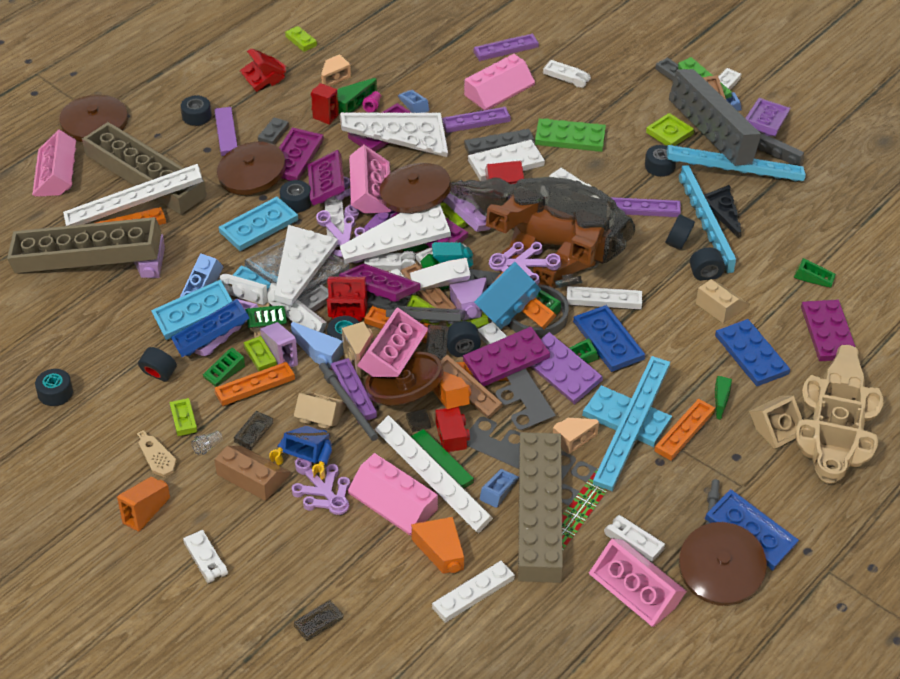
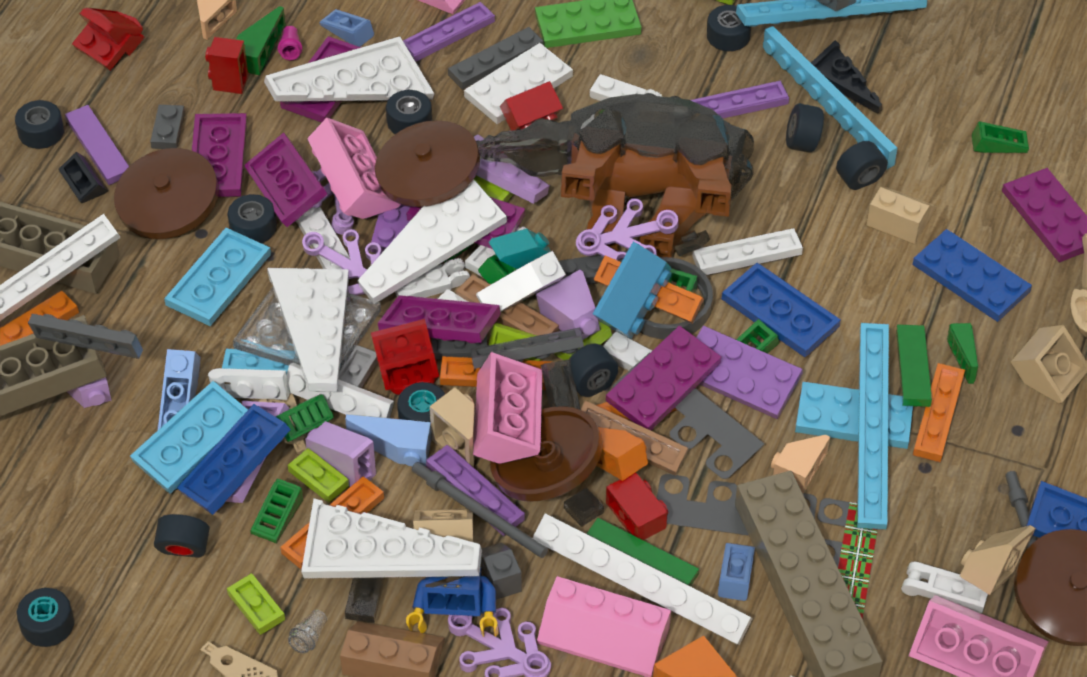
camera: 20 degrees left, 5 degrees up
none -> dark grey plate [28,314,143,359]
none -> black slope [58,152,109,203]
none -> white wing [301,499,482,578]
none -> black wheel [386,89,432,134]
none -> dark grey slope [480,542,522,600]
none -> green tile [896,324,932,407]
none -> tan slope [959,525,1036,595]

